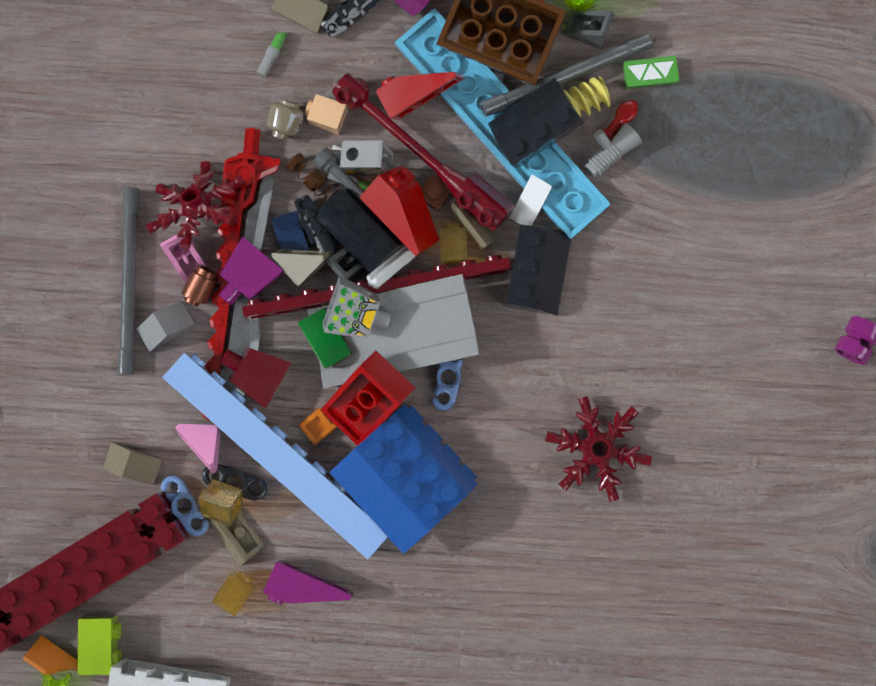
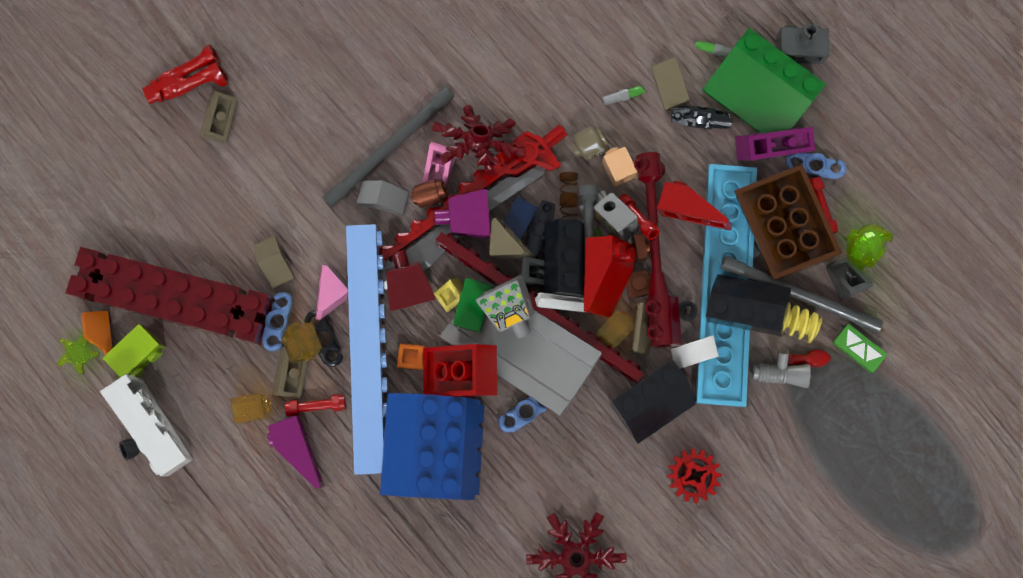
camera: 45 degrees right, 5 degrees down
none -> red bar [285,394,346,417]
none -> light yellow slope [434,278,463,313]
none -> red bar [619,194,660,240]
none -> copper plate [631,234,651,263]
none -> red gear [666,448,722,503]
none -> black hinge [679,301,697,321]

